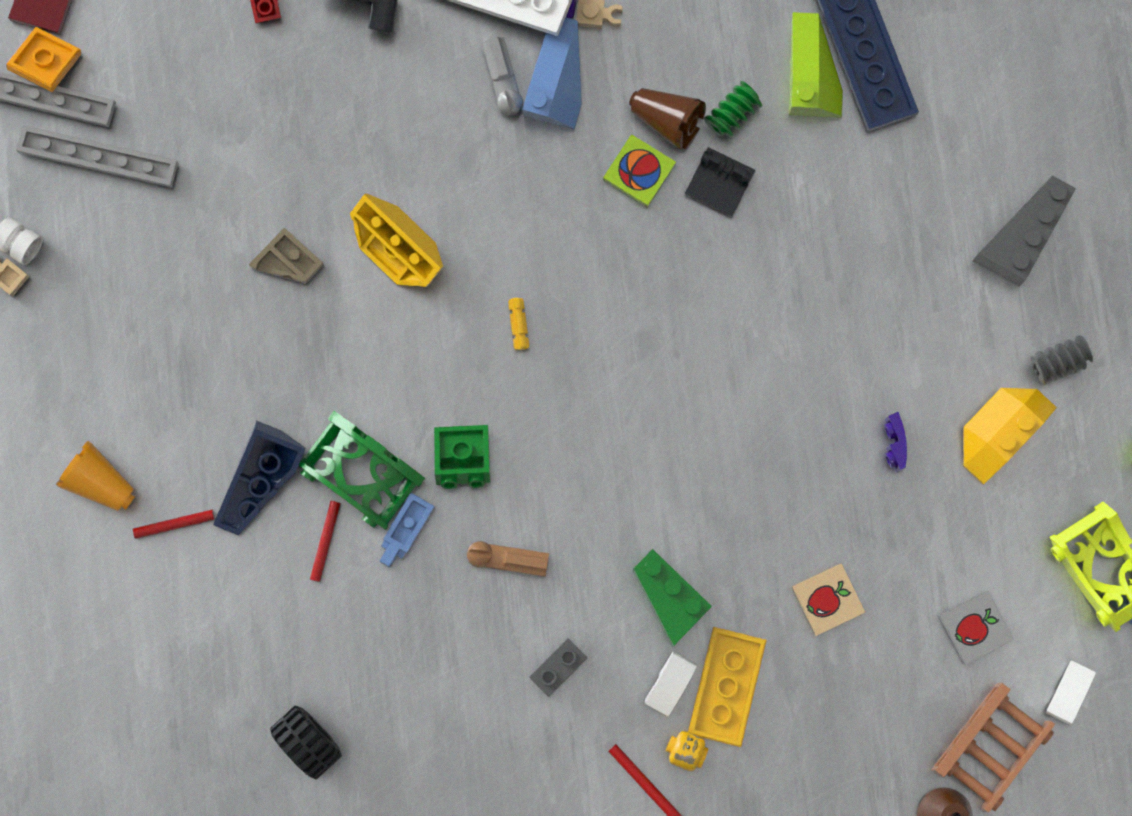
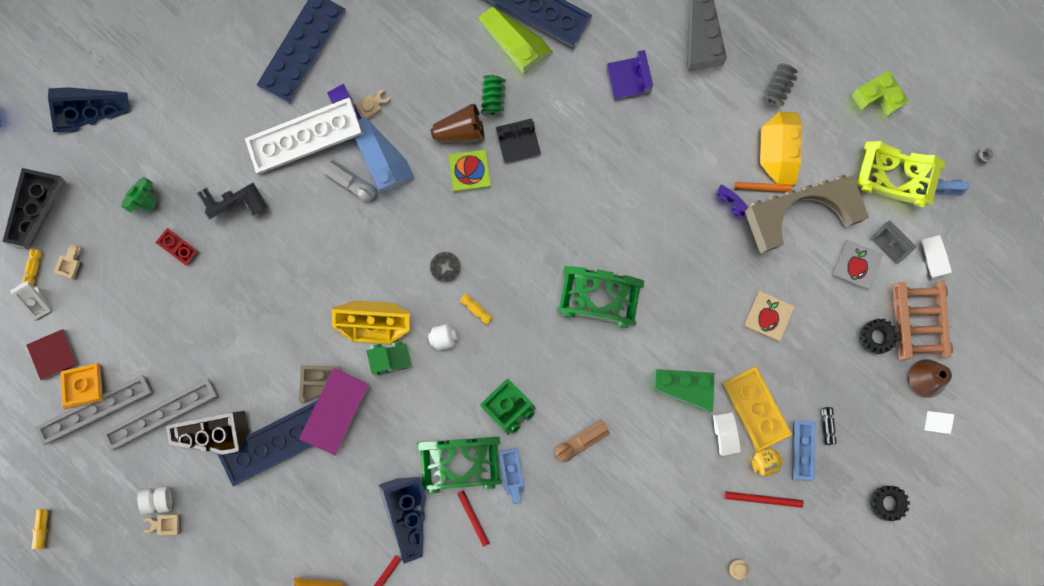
camera: 45 degrees left, 0 degrees up
dark grey brick [529,638,588,697] -> none
none -> dark brown wedge [166,411,248,455]
none -> dark blue plate [217,400,318,486]
none -> magenta tile [299,368,369,456]
none -> green brick [366,341,413,377]
none -> white head [428,324,458,351]
none -> clear smoke gear [430,252,461,282]
none -> green fence [557,266,644,328]
none -> dark purple bracket [607,50,653,99]
none -> orange bar [734,182,792,192]
none -> dark tan arch [745,175,869,254]
none -> medium blue plate [793,421,816,481]
none -> black axle [822,407,837,445]
none -> black tyre [860,318,898,354]
none -> dark grey hinge [870,220,917,264]

